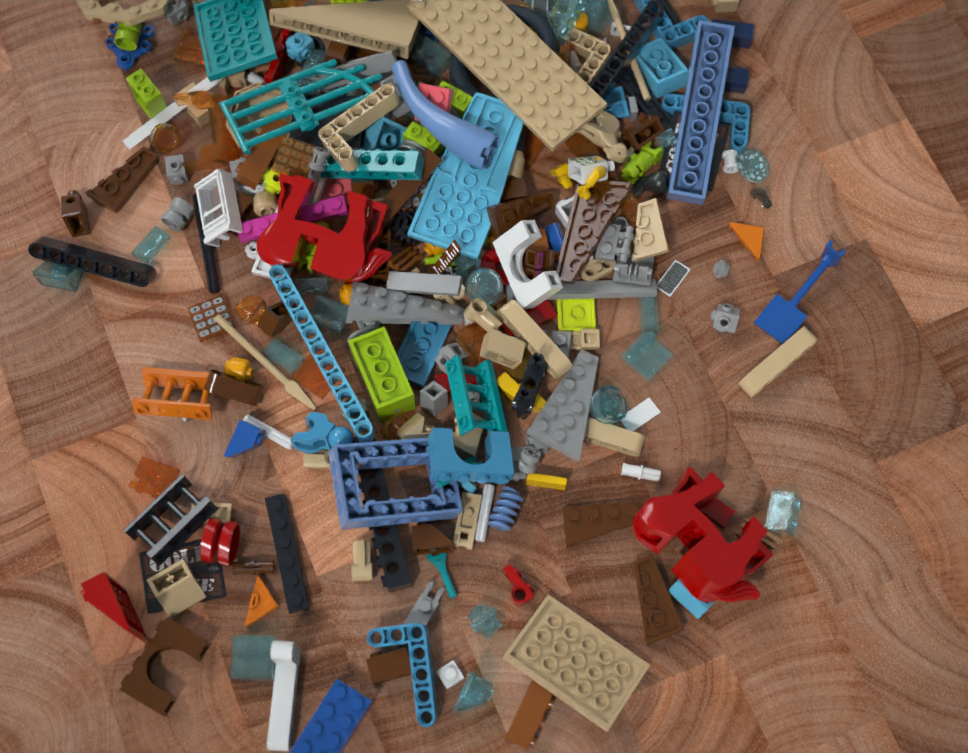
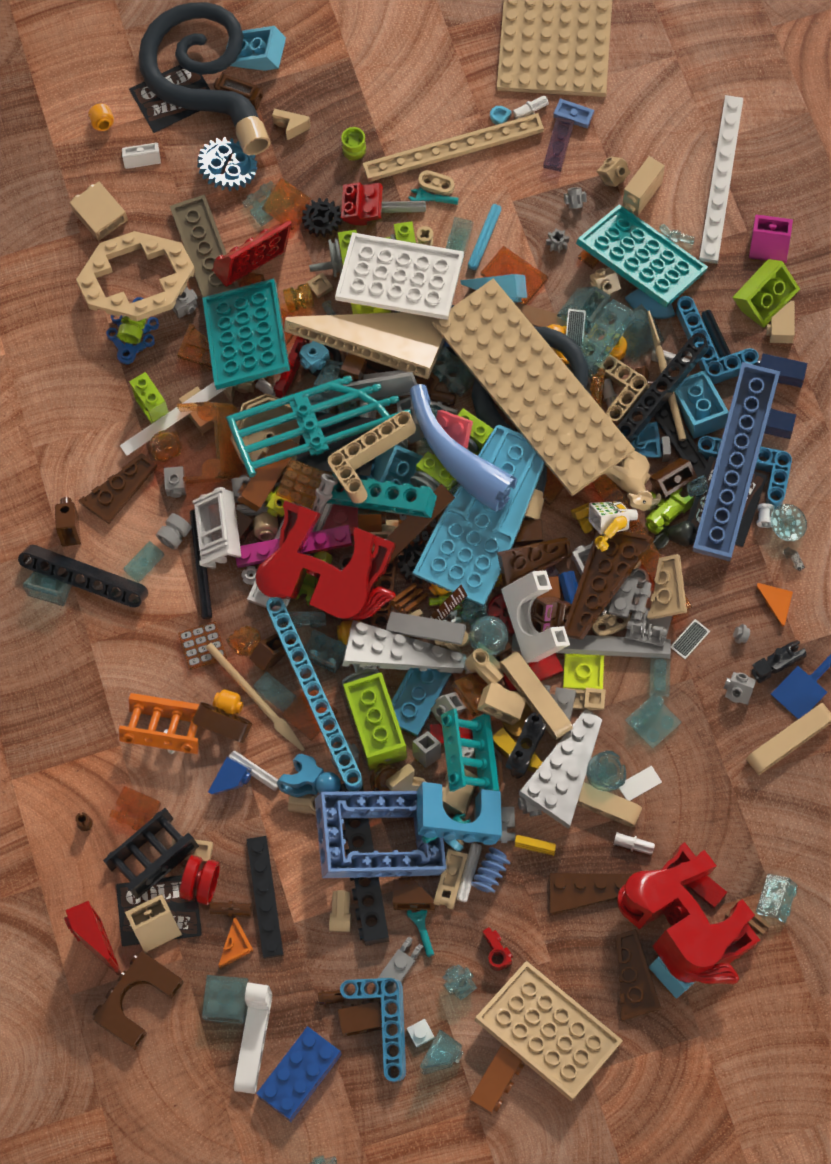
camera: 10 degrees right, 0 degrees up
light grey wheel [517,446,541,474] -> none
none -> reddish brown pin [76,812,93,831]
none -> reddish brown pin [318,990,344,1007]
none -> black piece [751,640,807,683]

